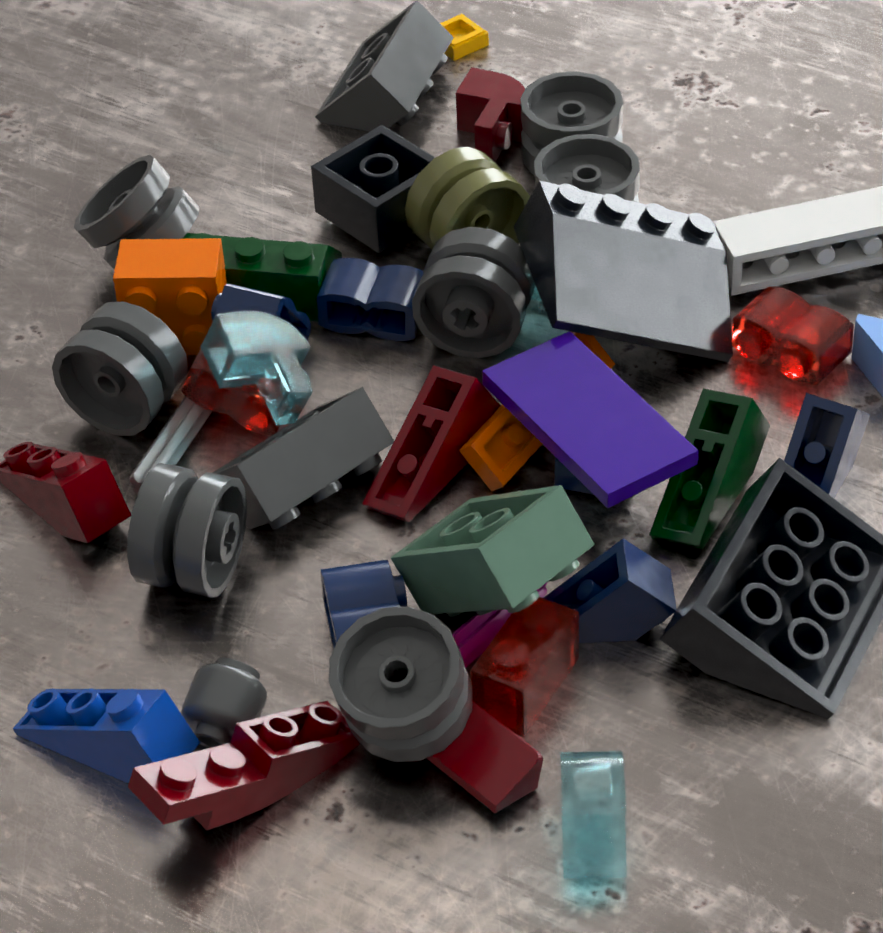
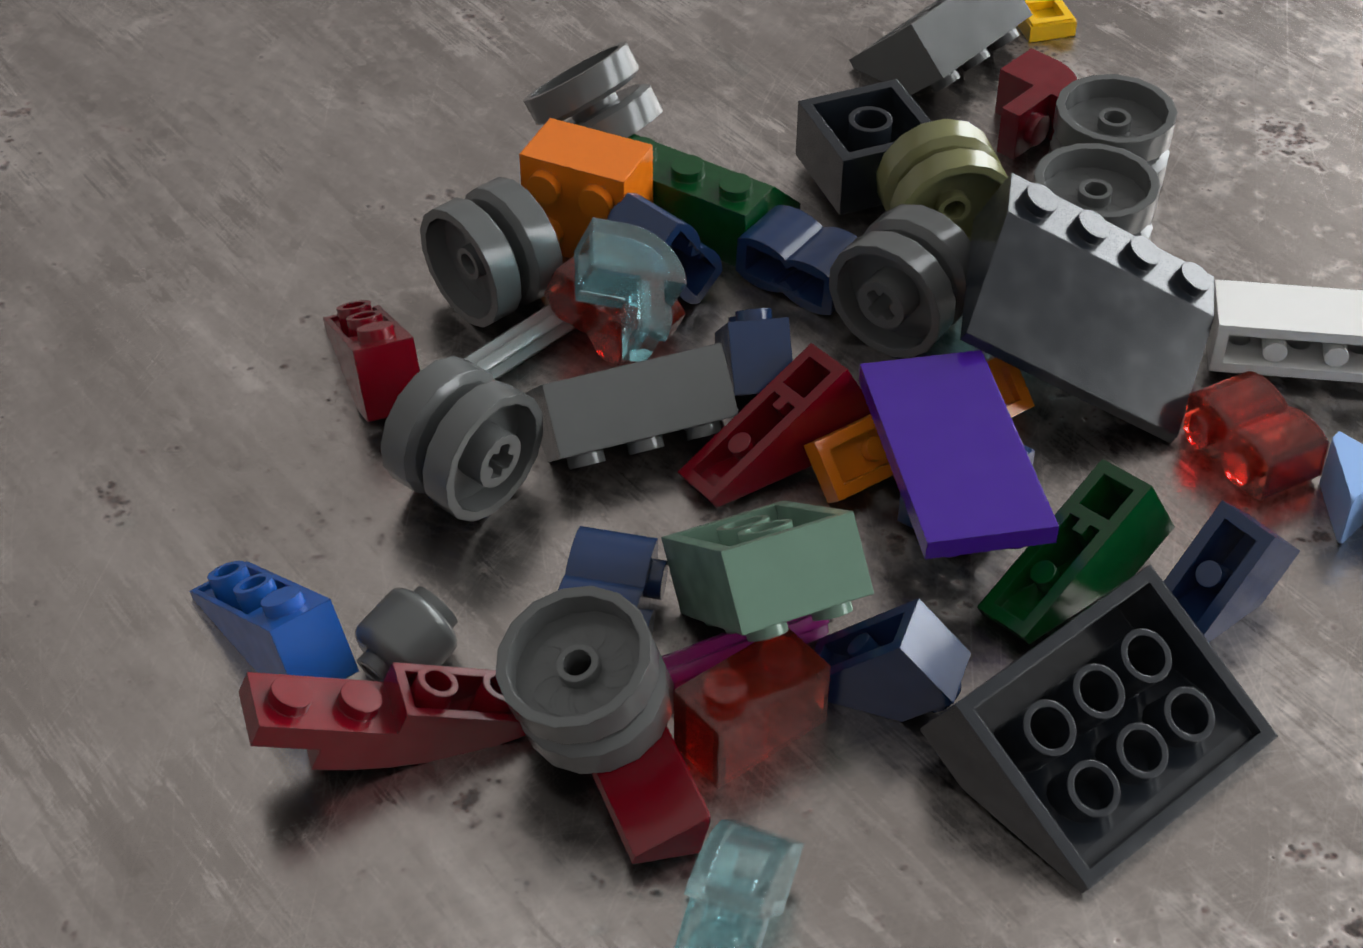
camera: 20 degrees right, 0 degrees up
none -> dark blue slope [714,308,793,399]

